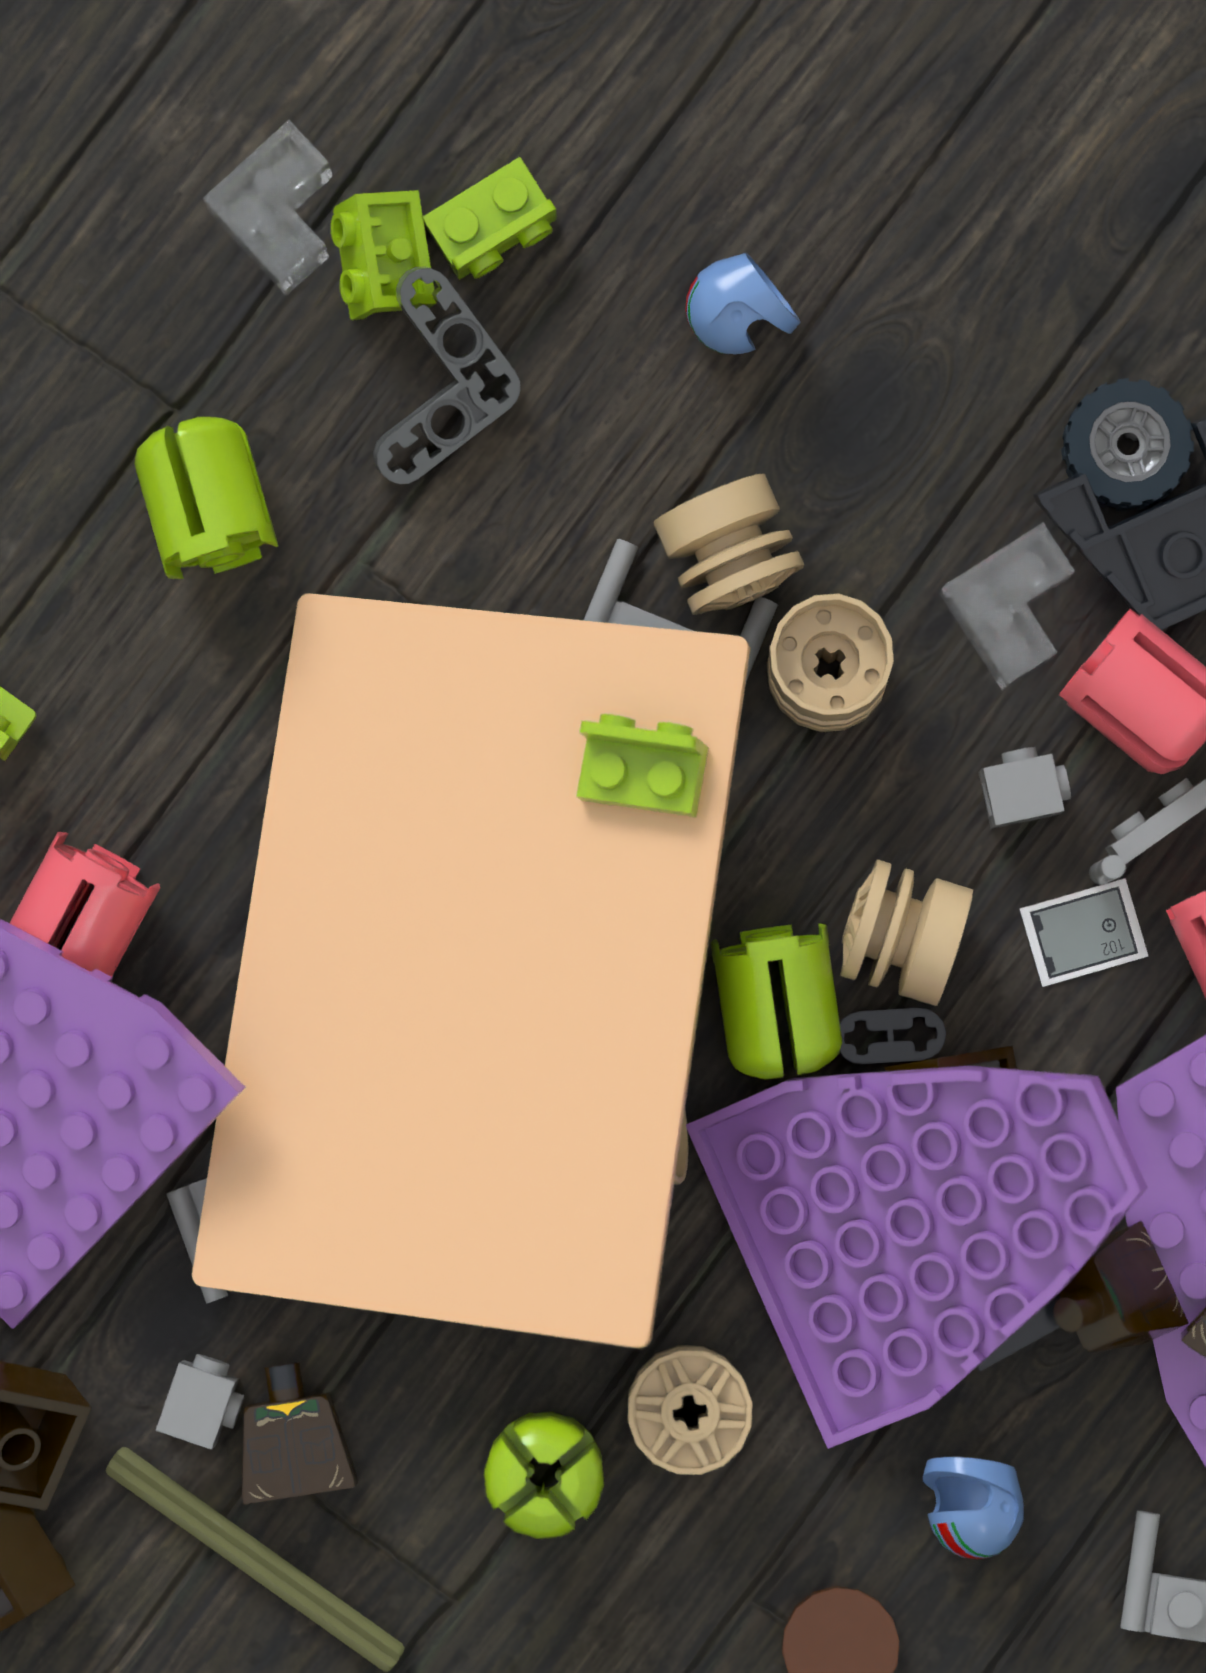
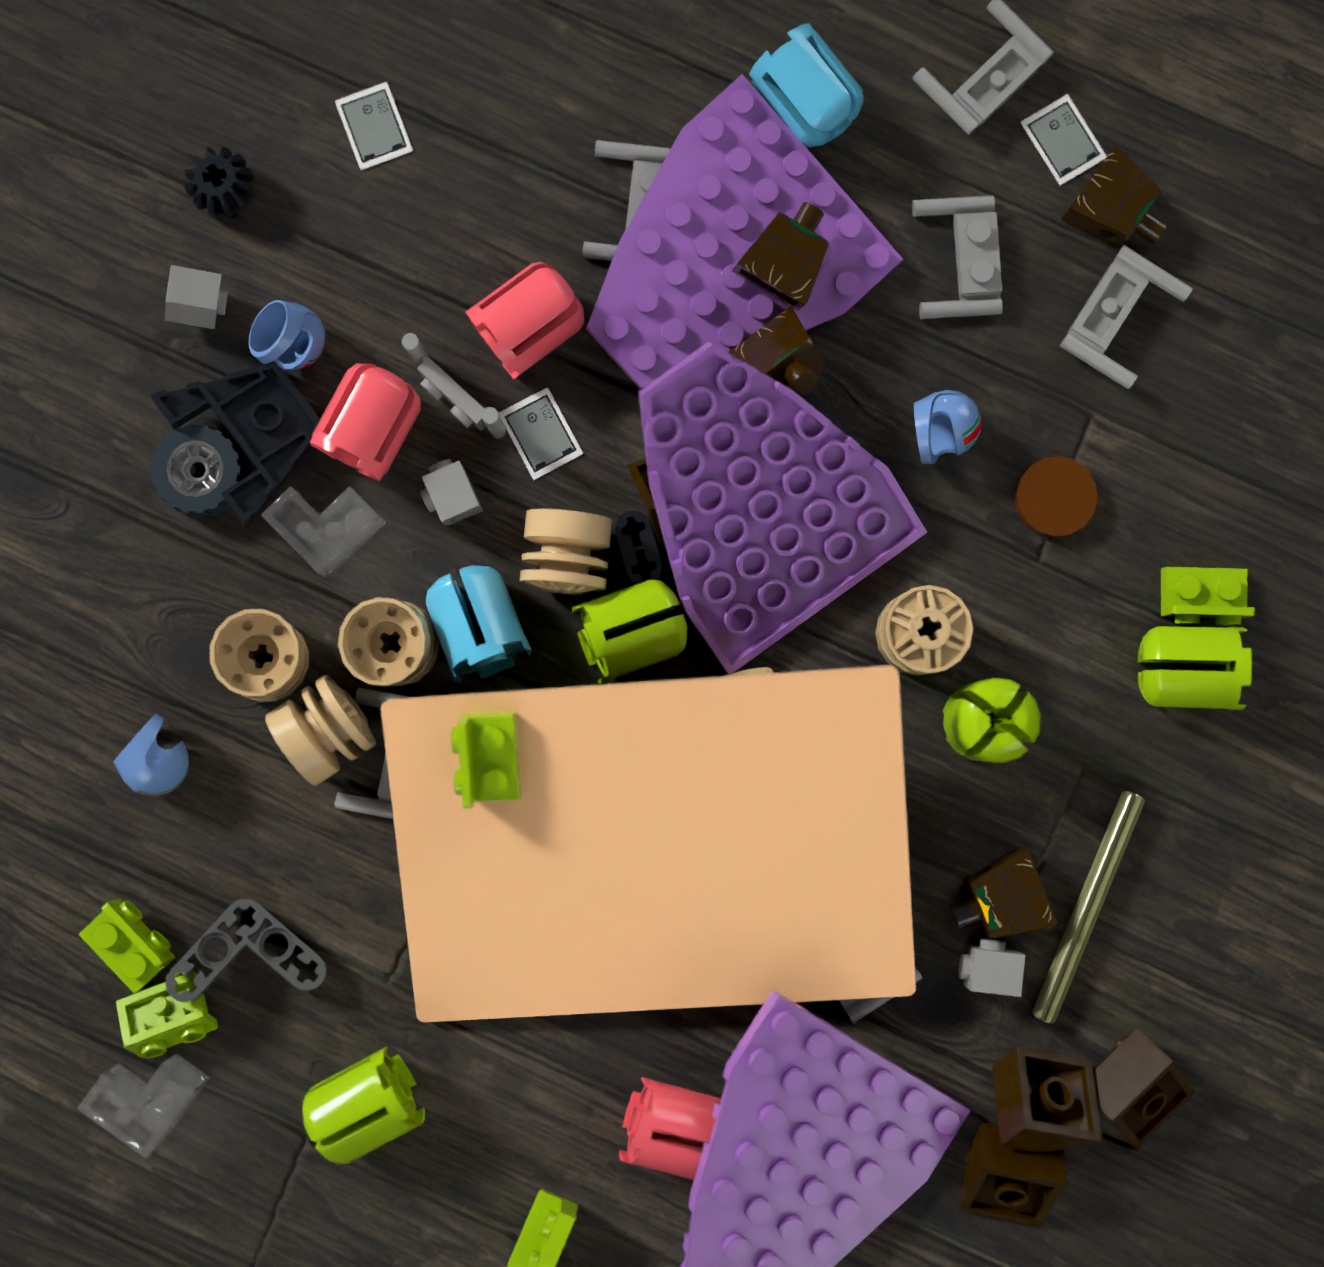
camera: 105 degrees left, 0 degrees up
none -> tan wheel [210,609,309,702]
none -> medium azure cylinder [426,565,531,682]

